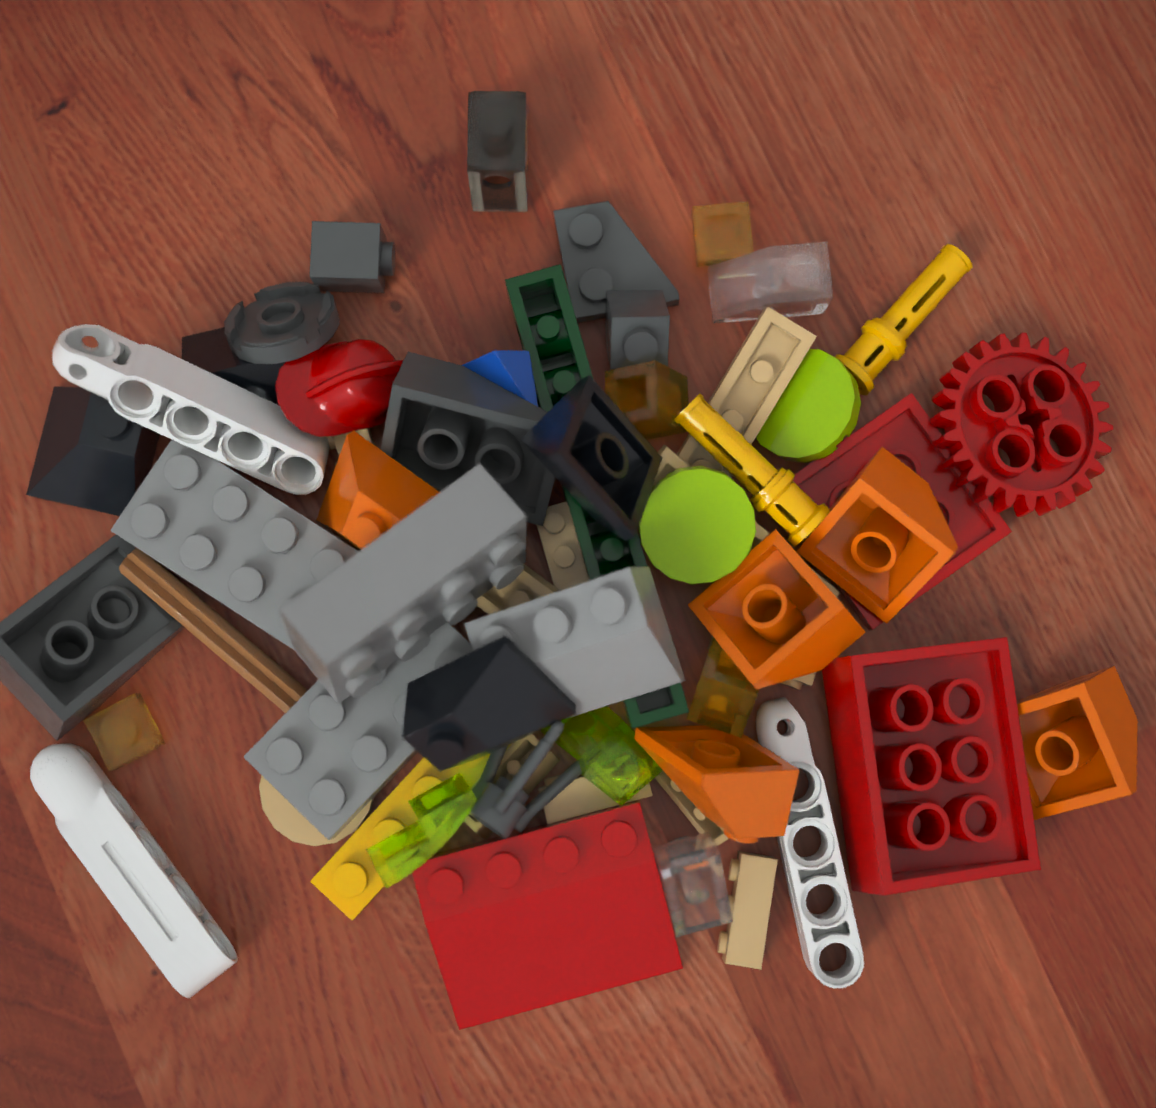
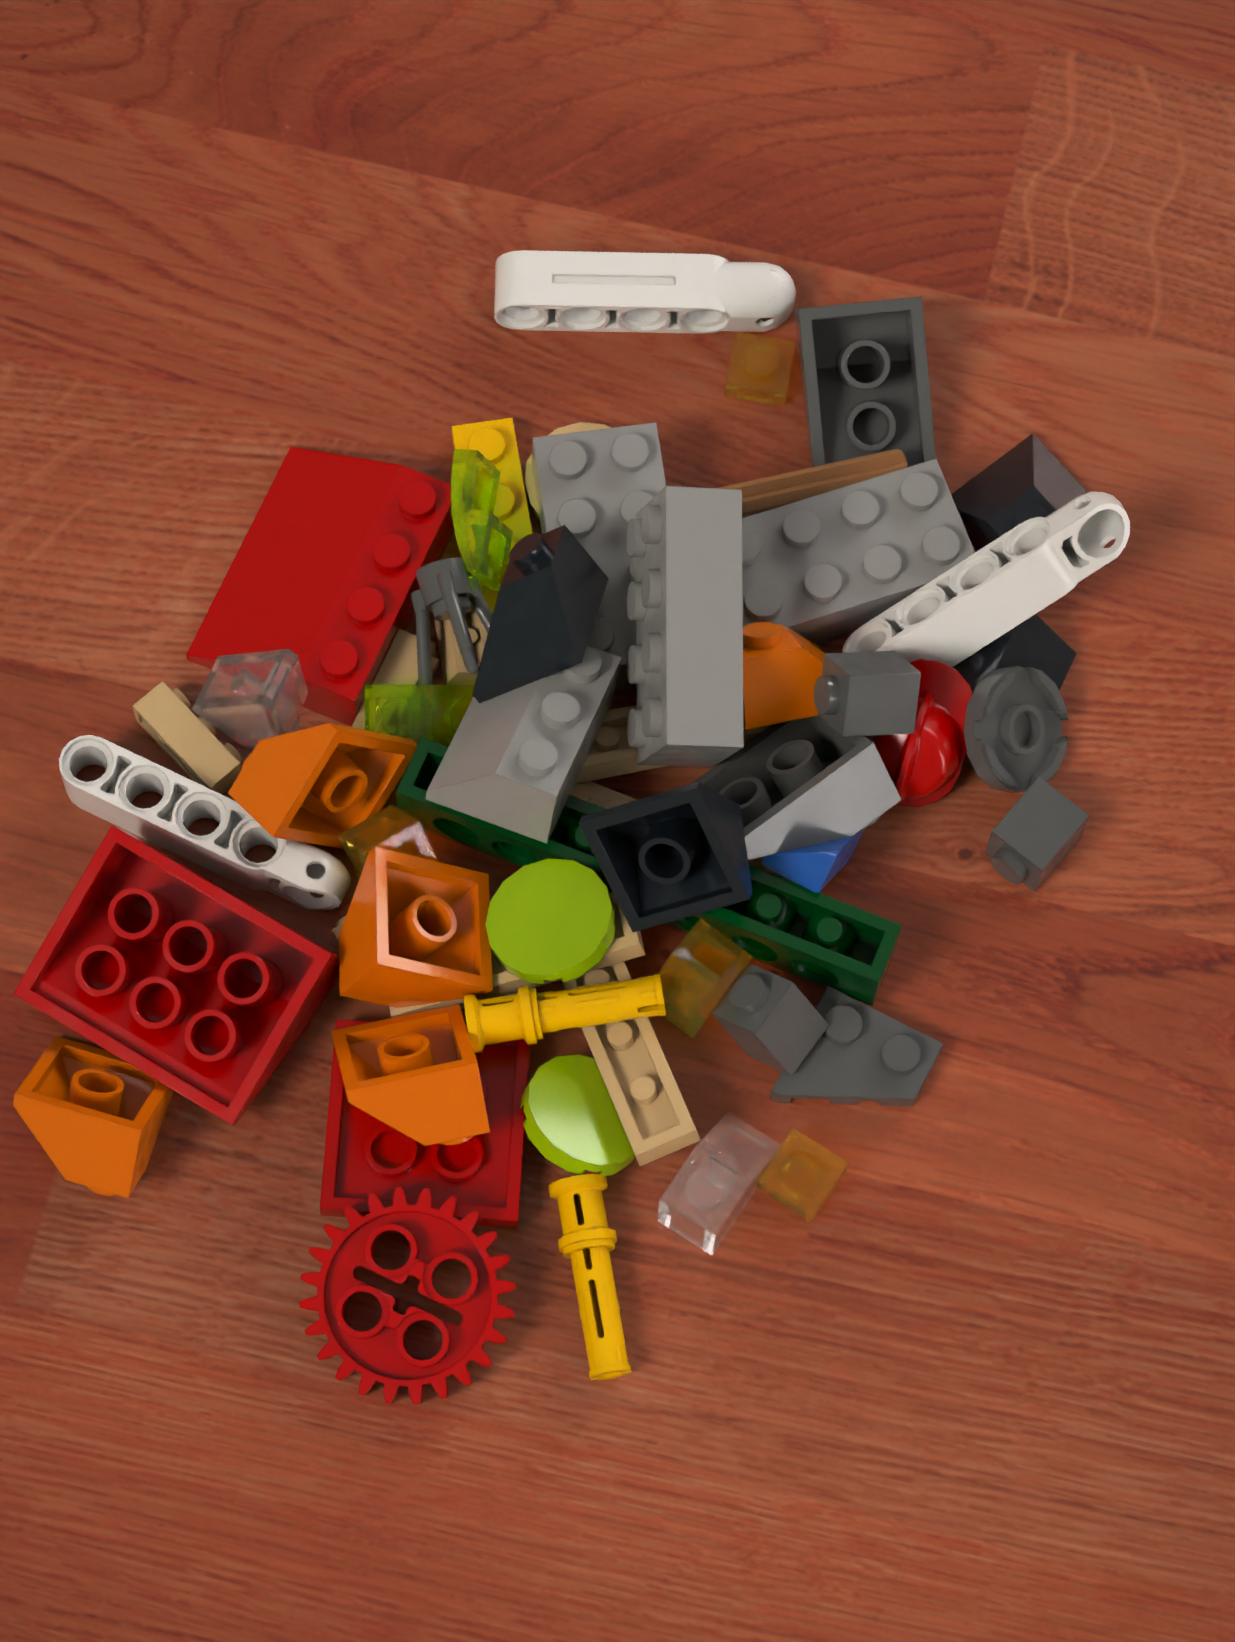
camera: 125 degrees right, 15 degrees down
clear smoke torso [467,91,529,212] -> none
none -> dark grey brick [814,651,921,737]

